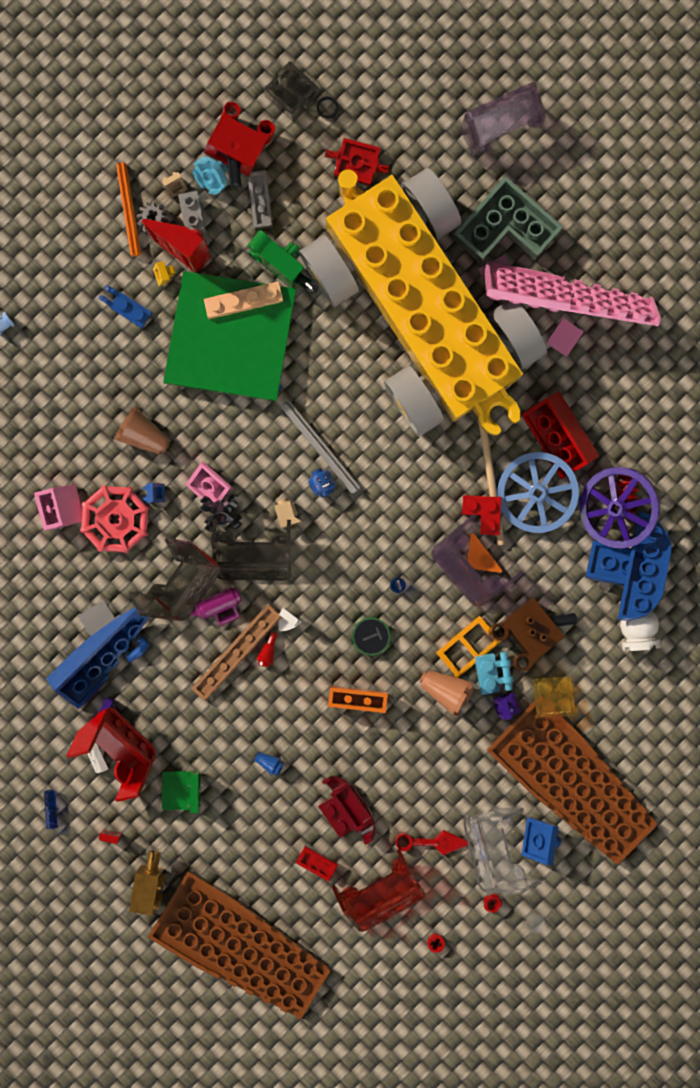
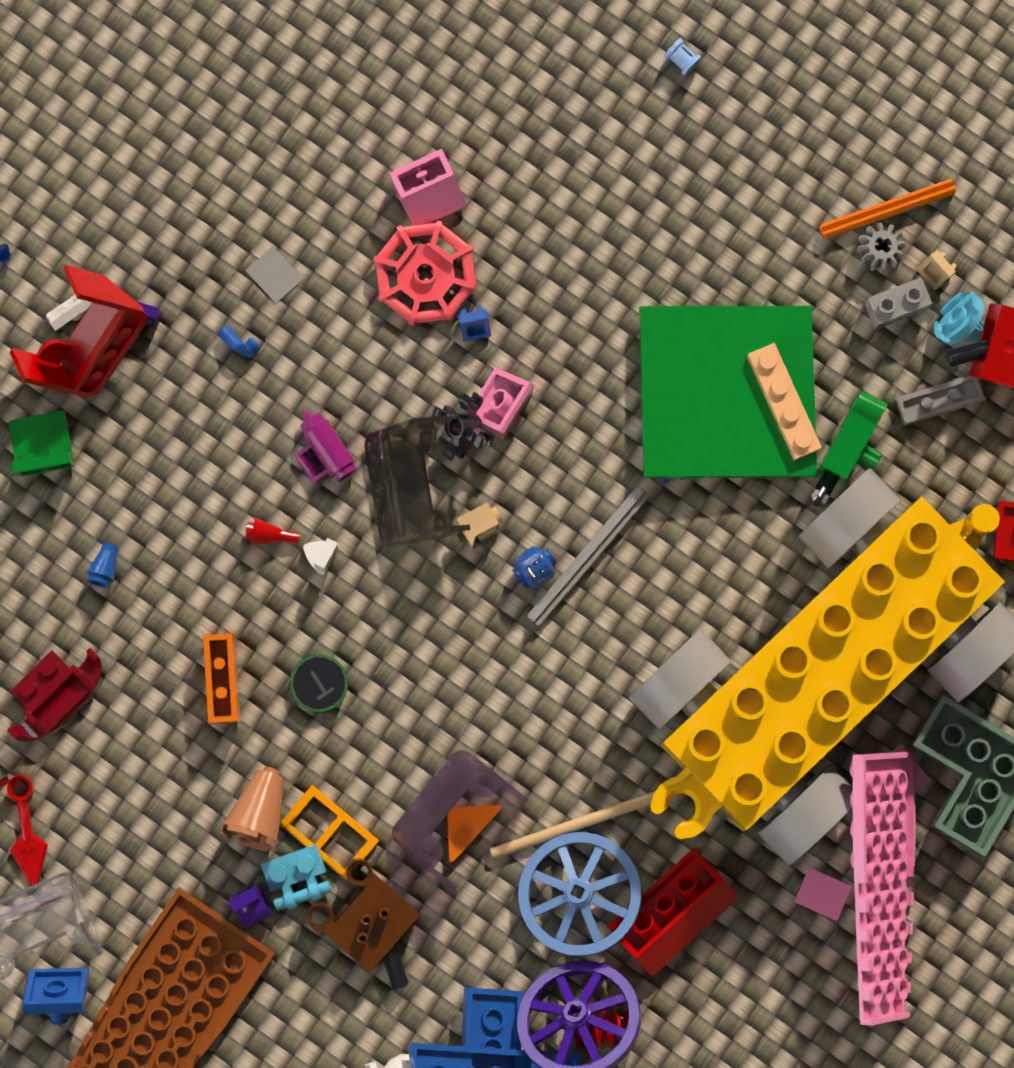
camera: 80 degrees right, 5 degrees down
blue wedge [46,607,149,709] -> none
blue hinge [98,285,152,329] -> none
nougat cone [114,406,170,454] -> none
clear smoke windscreen [129,537,221,621] -> none
red slope [141,218,211,273] -> none
yellow tile [153,261,176,286] -> none
medium nougat tile [191,604,282,702] -> none
clear blue hinge [390,578,406,593] -> none
red plate [462,495,502,535] -> none
clear yellow plate [532,677,576,718] -> none

